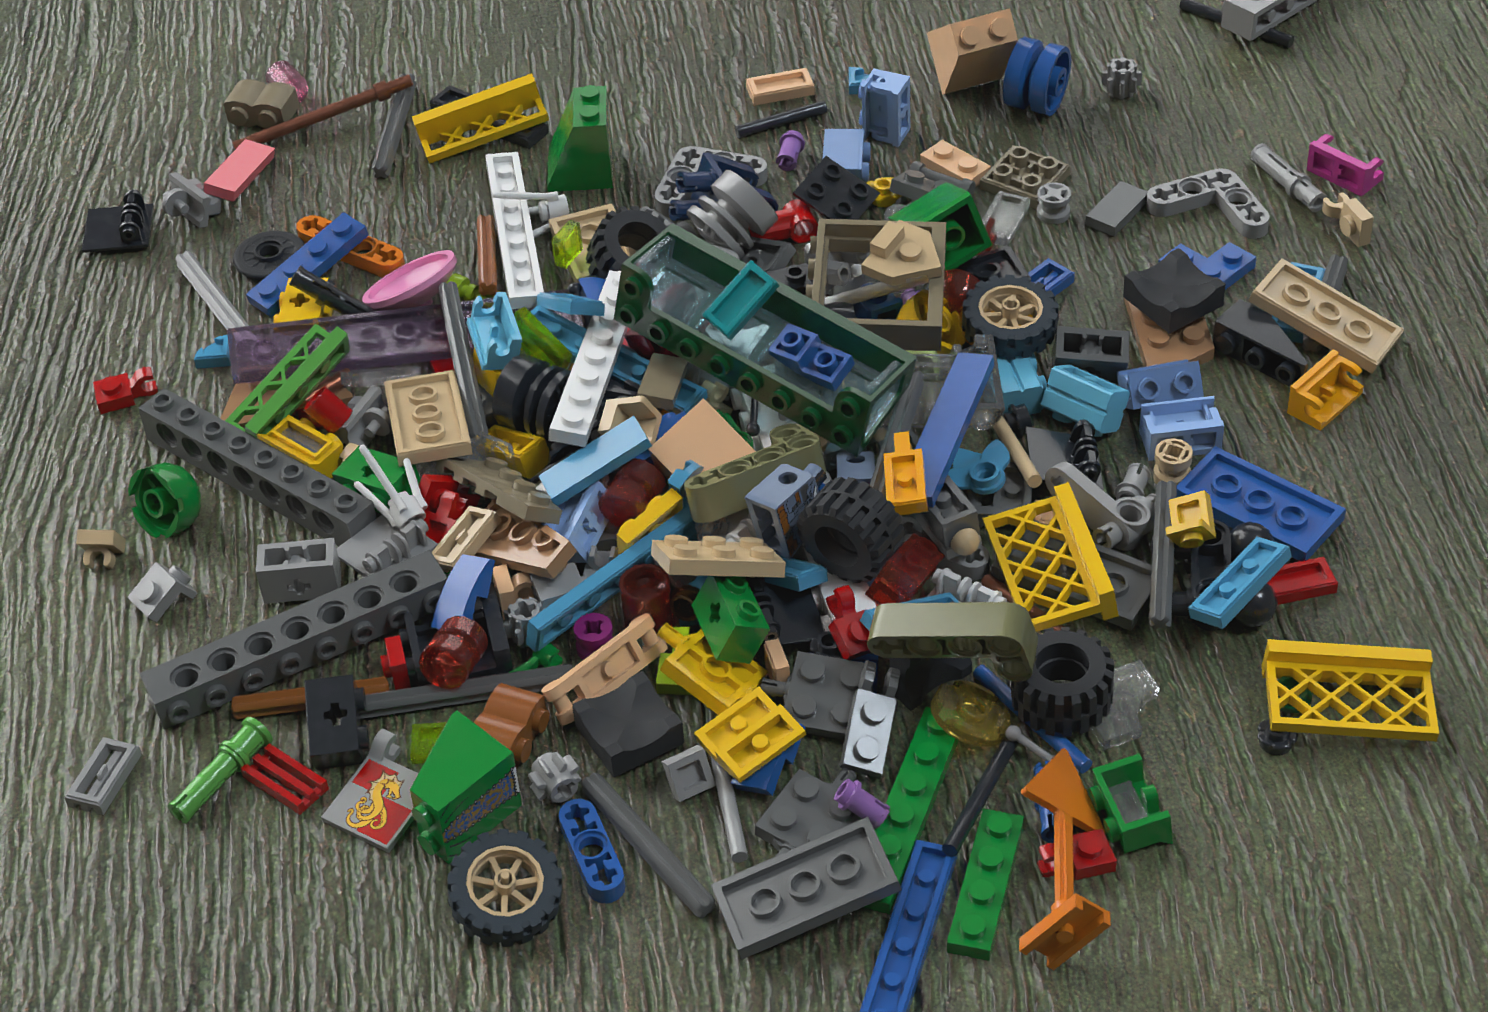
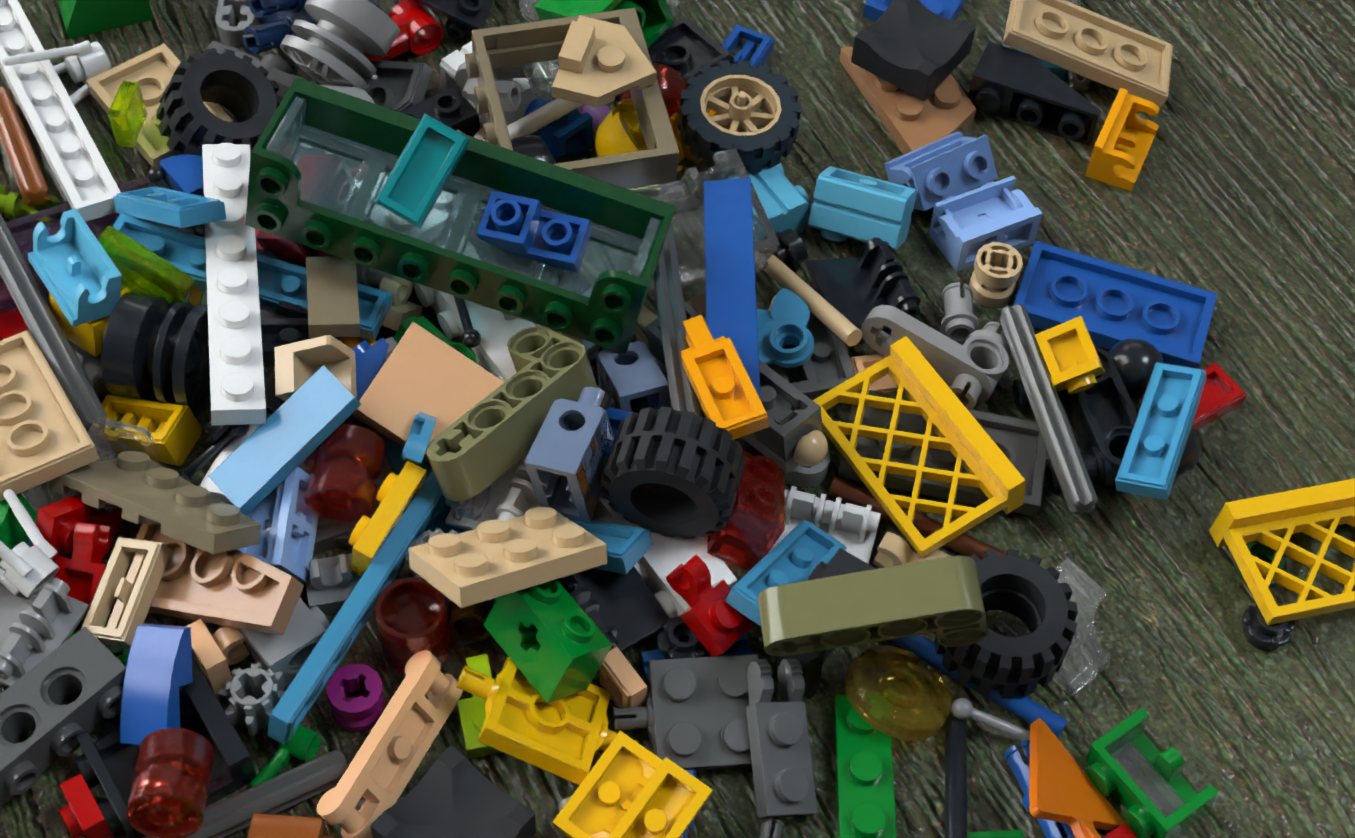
camera: 25 degrees left, 10 degrees up
dark grey brick [1052,326,1130,383] -> none

